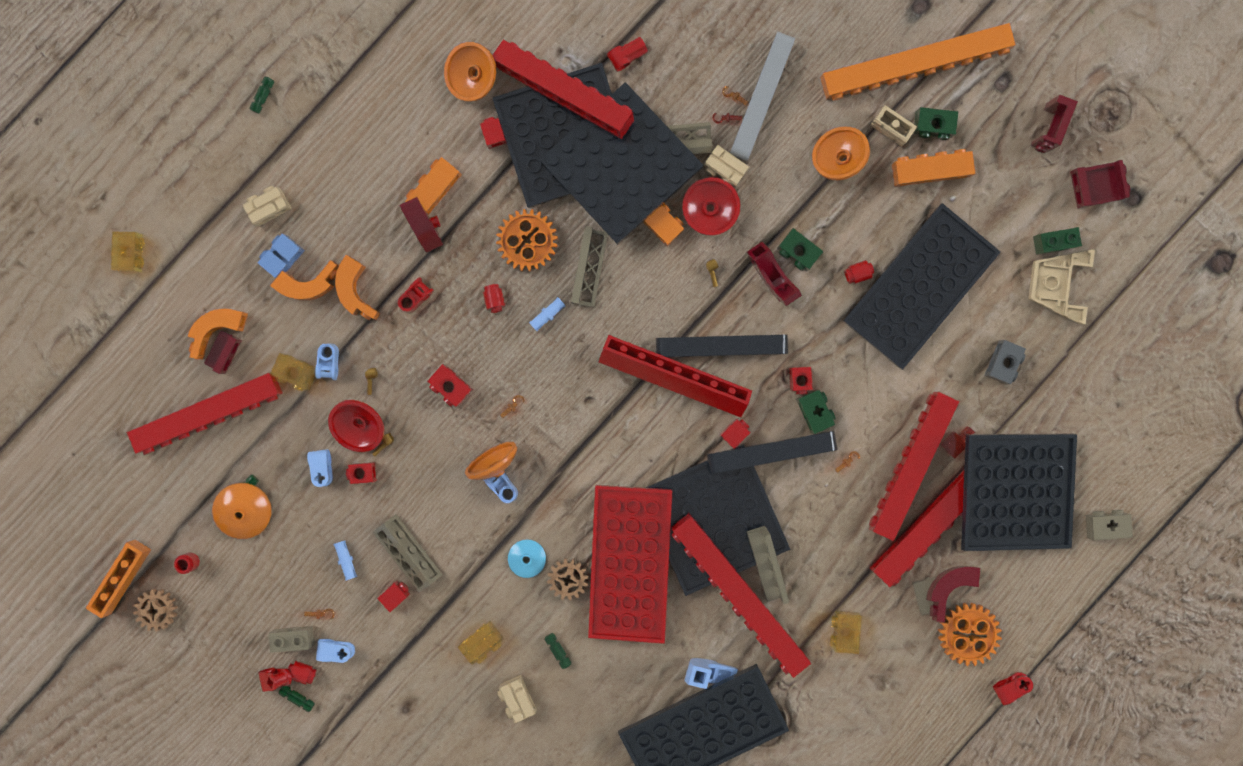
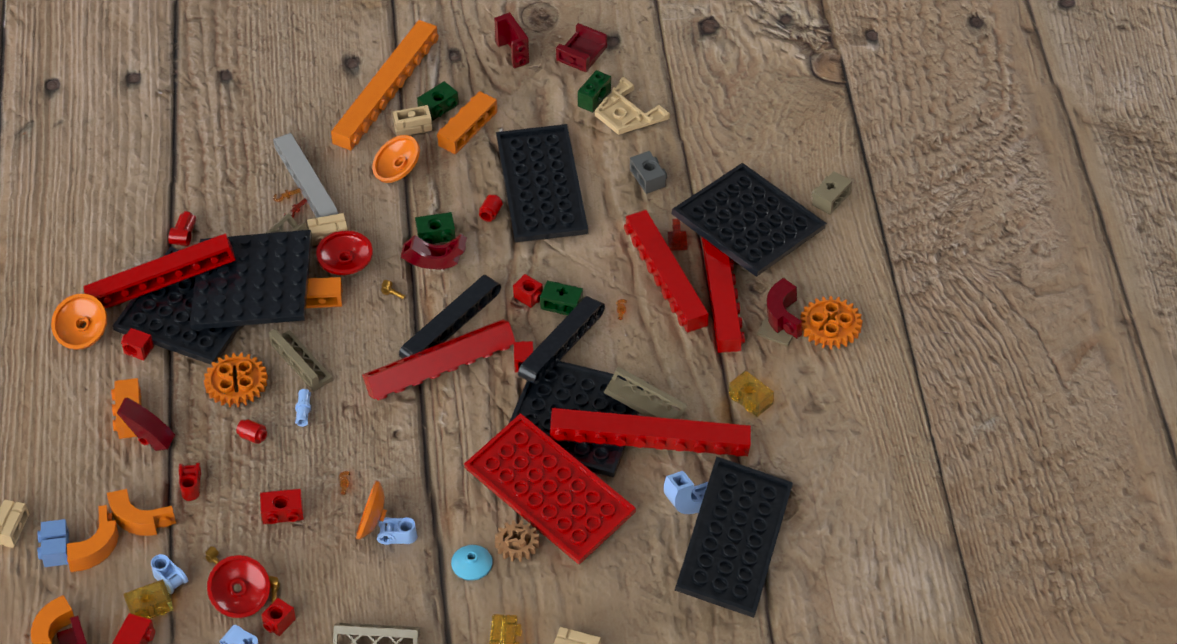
camera: 45 degrees left, 40 degrees down
dark green axle [544,633,571,669] -> none
red piece [993,672,1033,705] -> none

